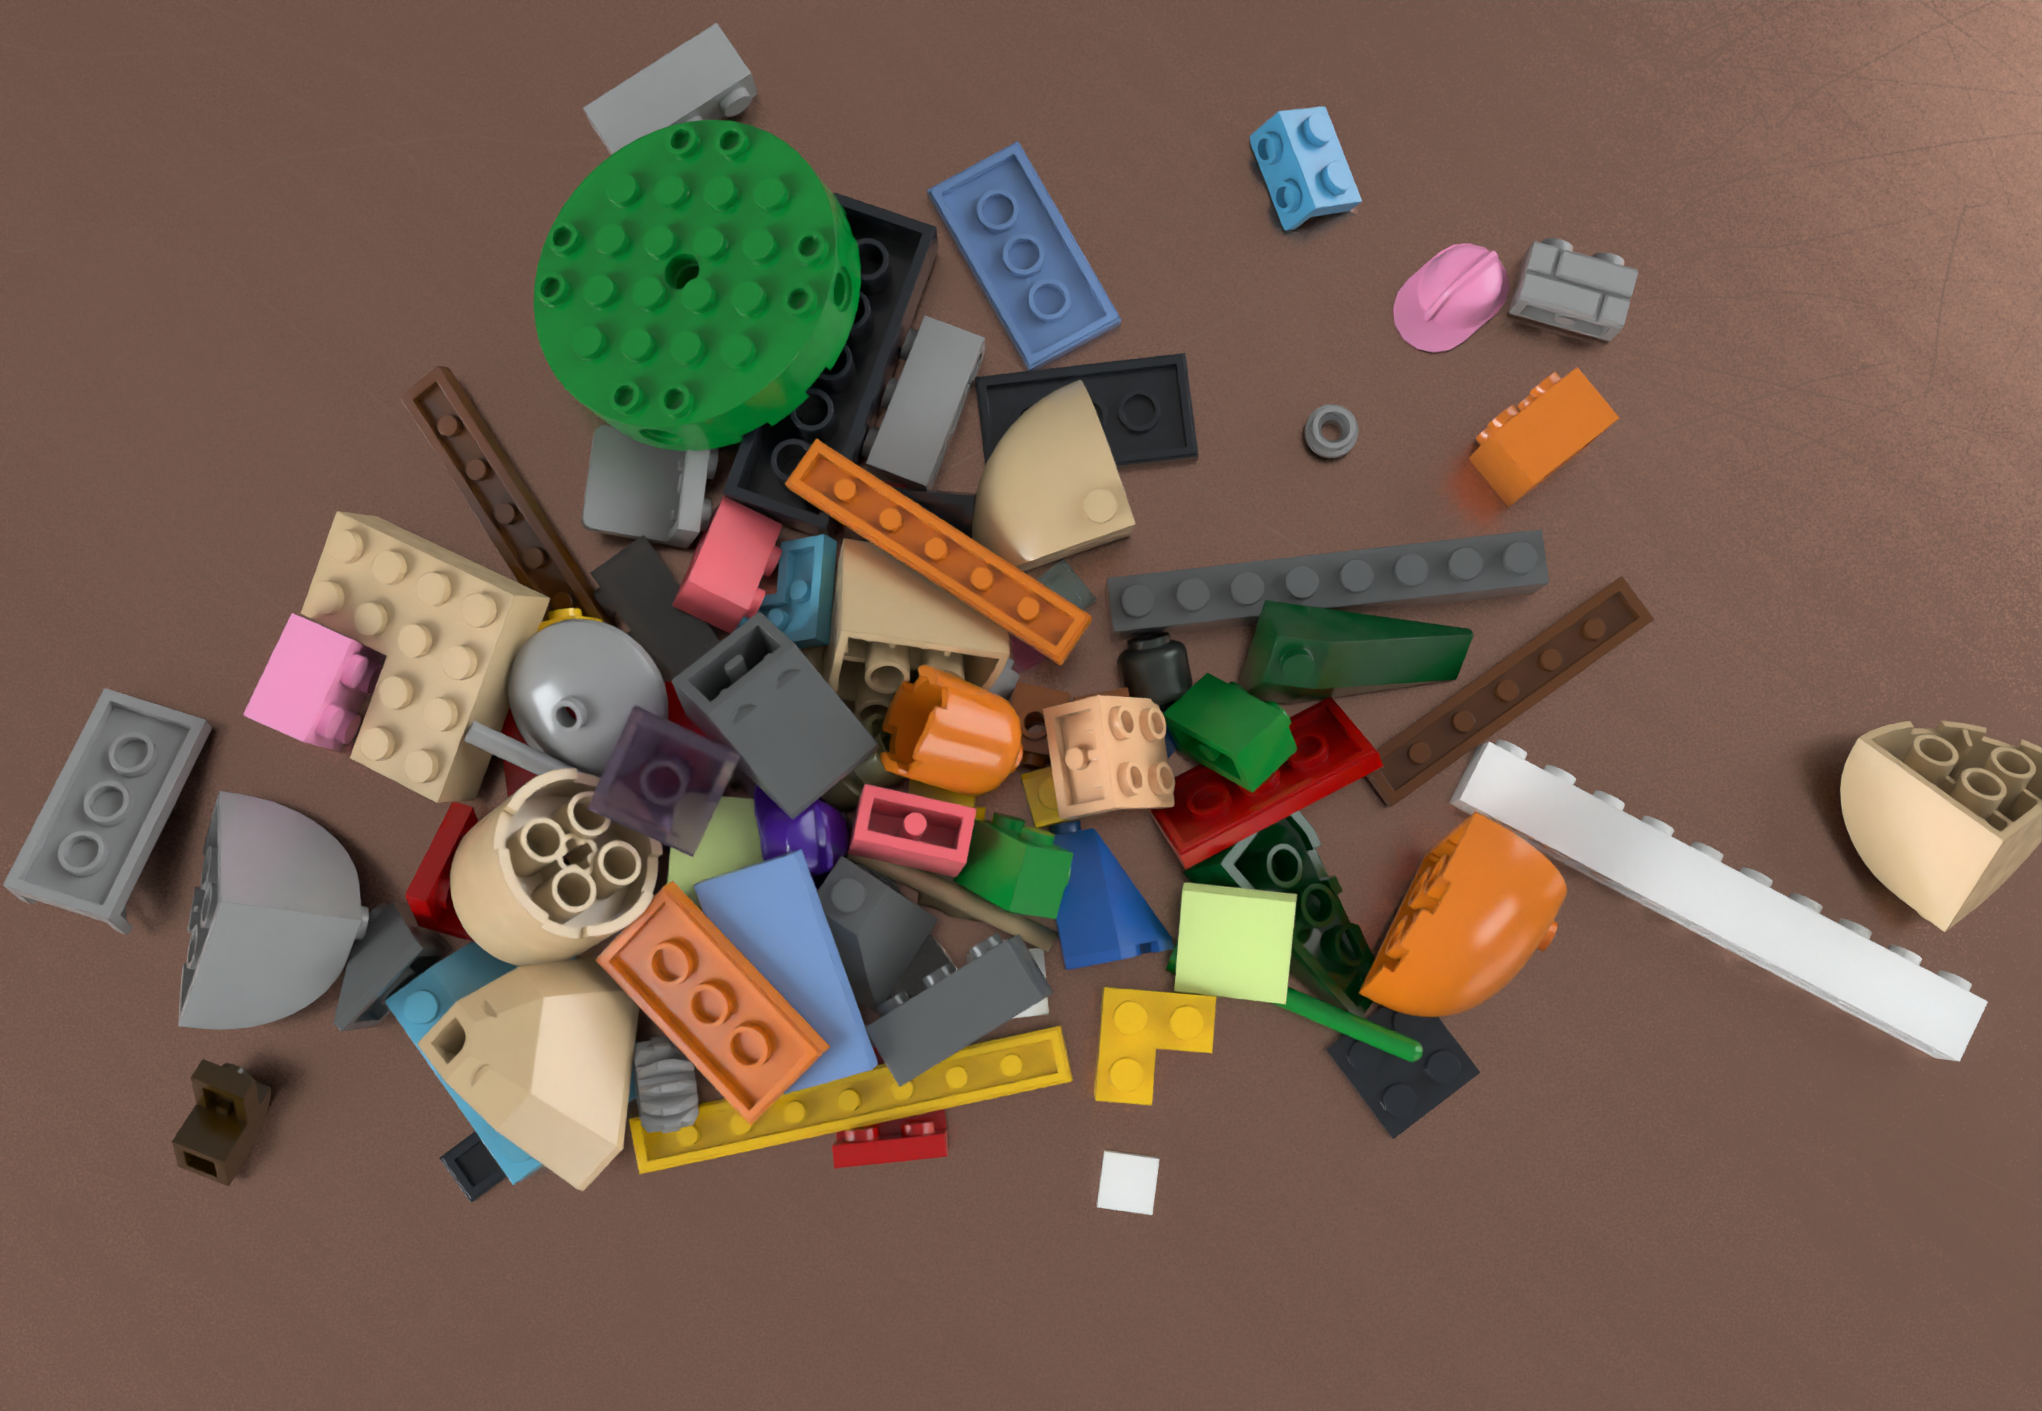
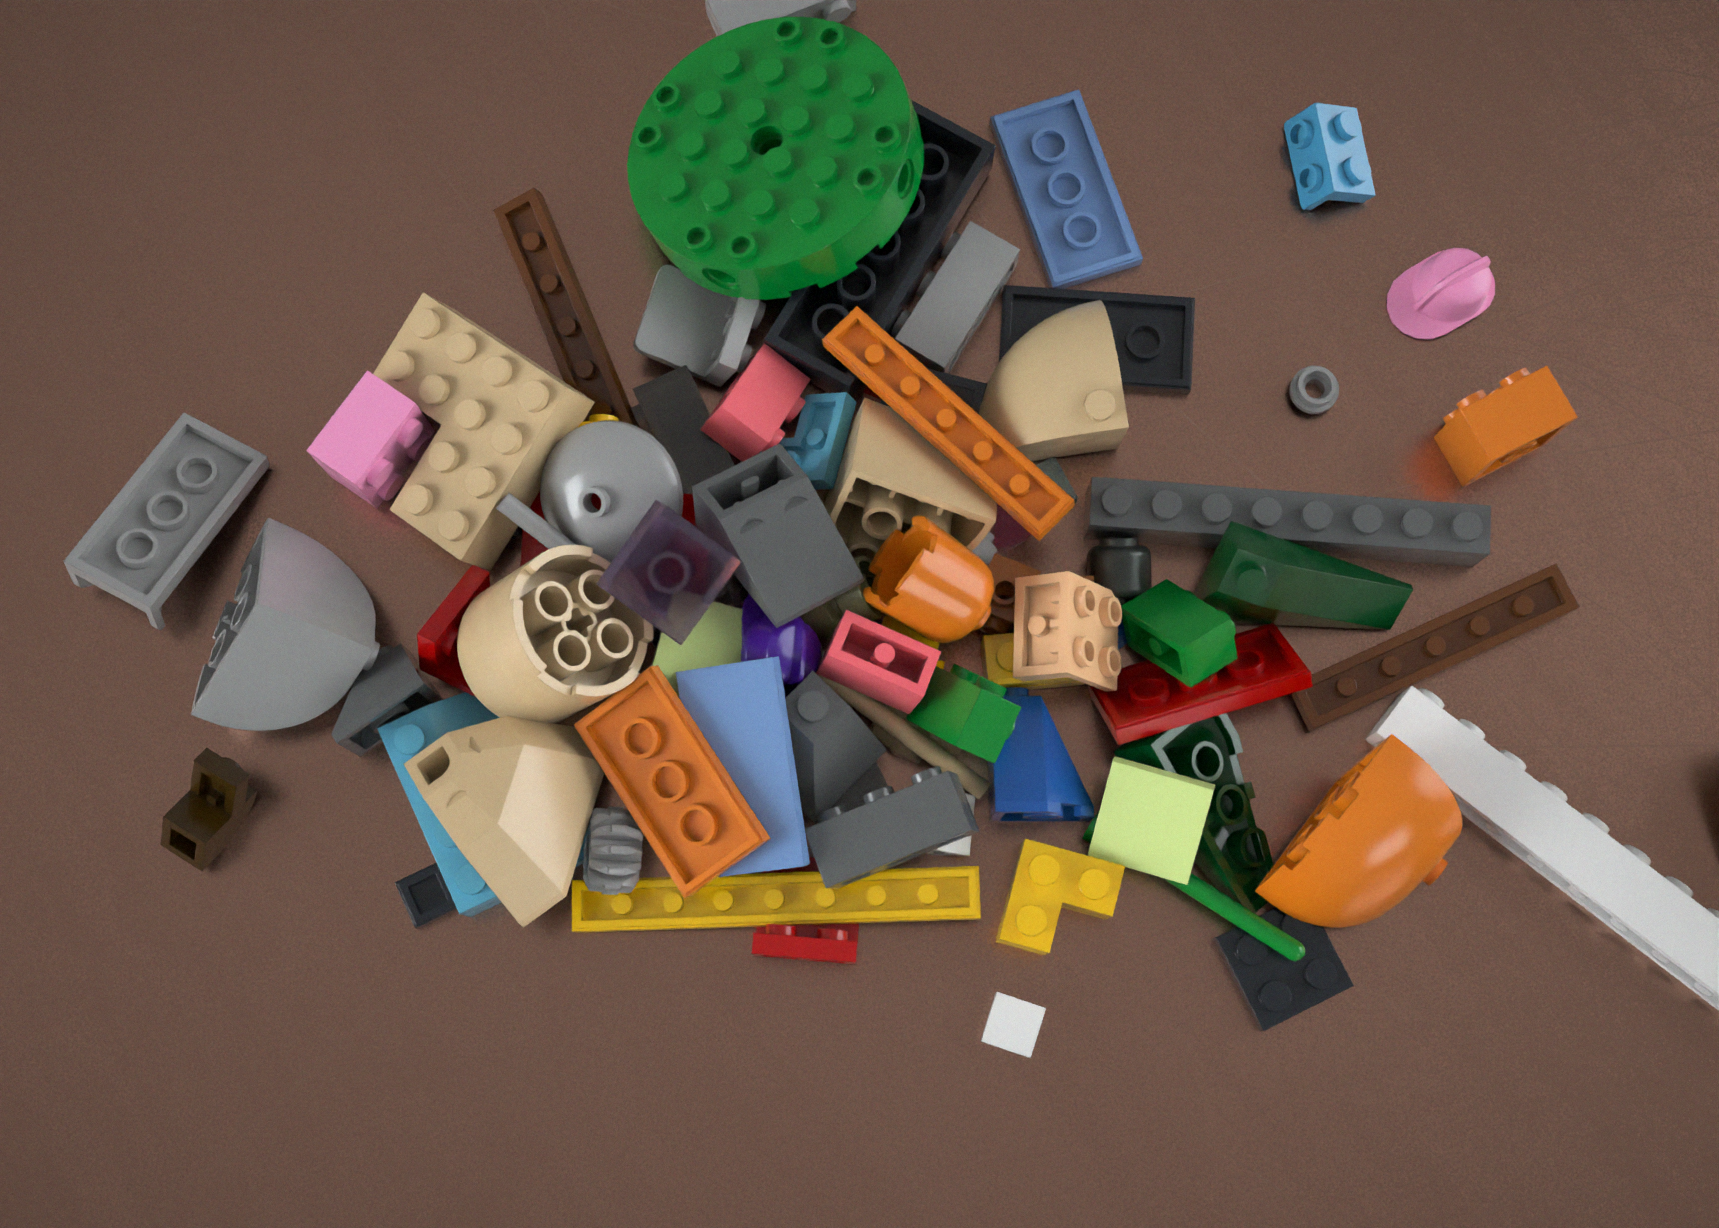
camera: 10 degrees right, 5 degrees down
light grey brick [1508,238,1638,341] -> none

